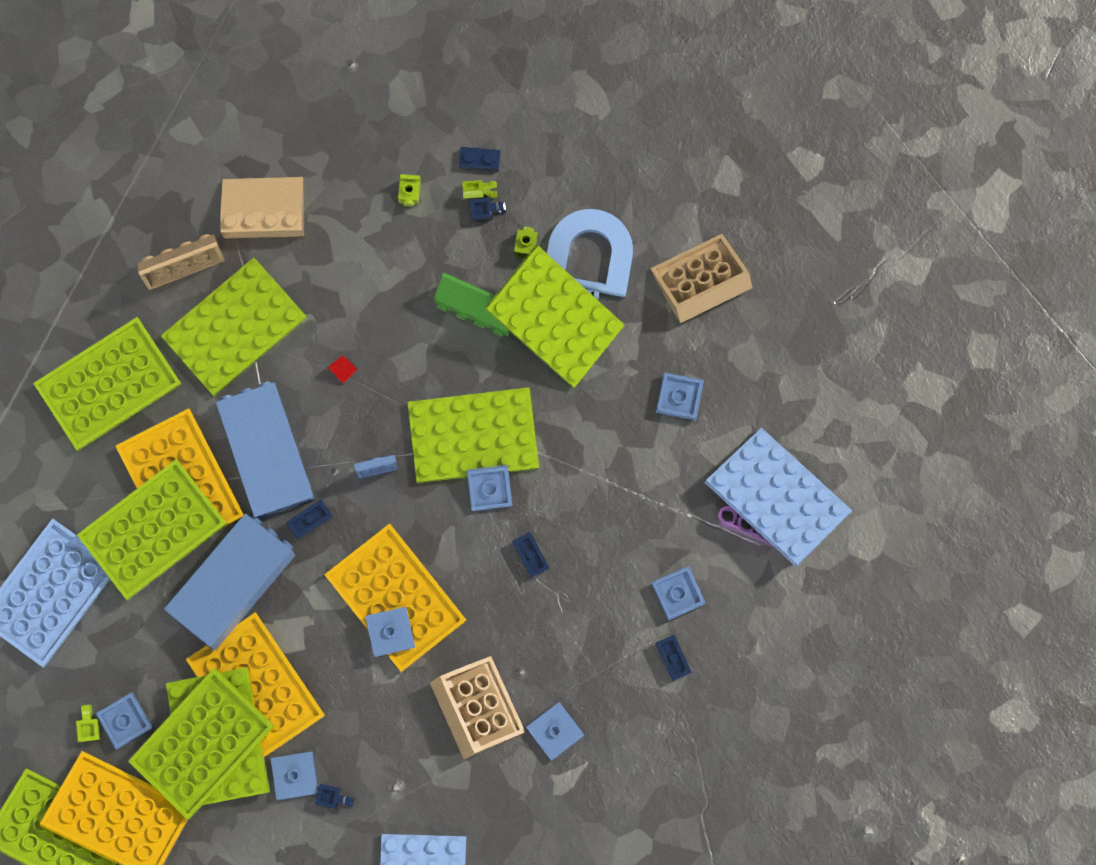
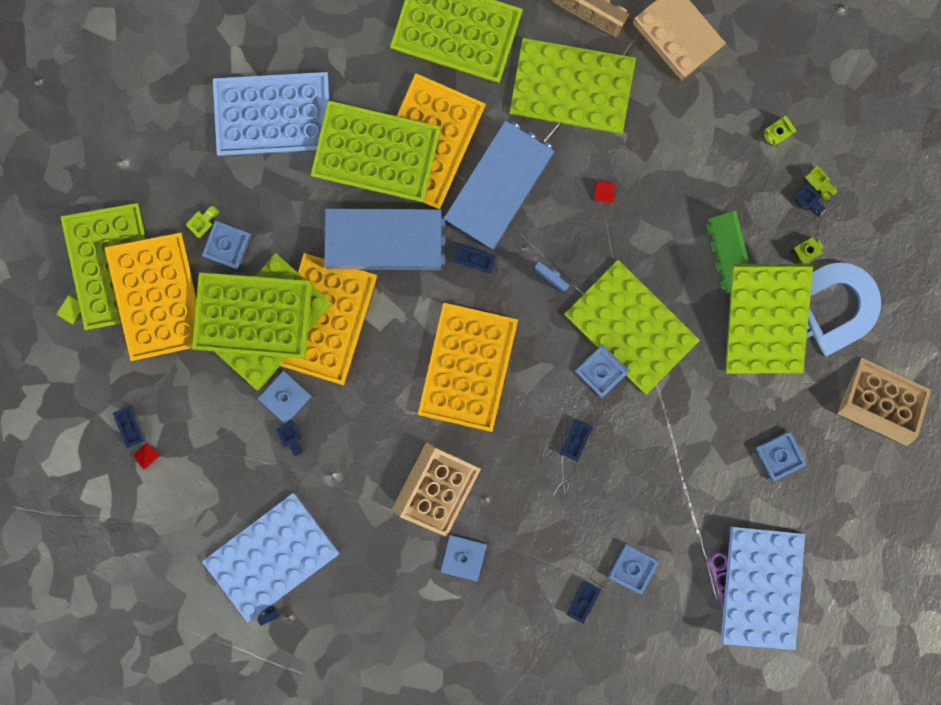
camera: 50 degrees right, 10 degrees up
medium blue plate [365,607,415,657] -> none
dark blue plate [459,147,501,172] -> none

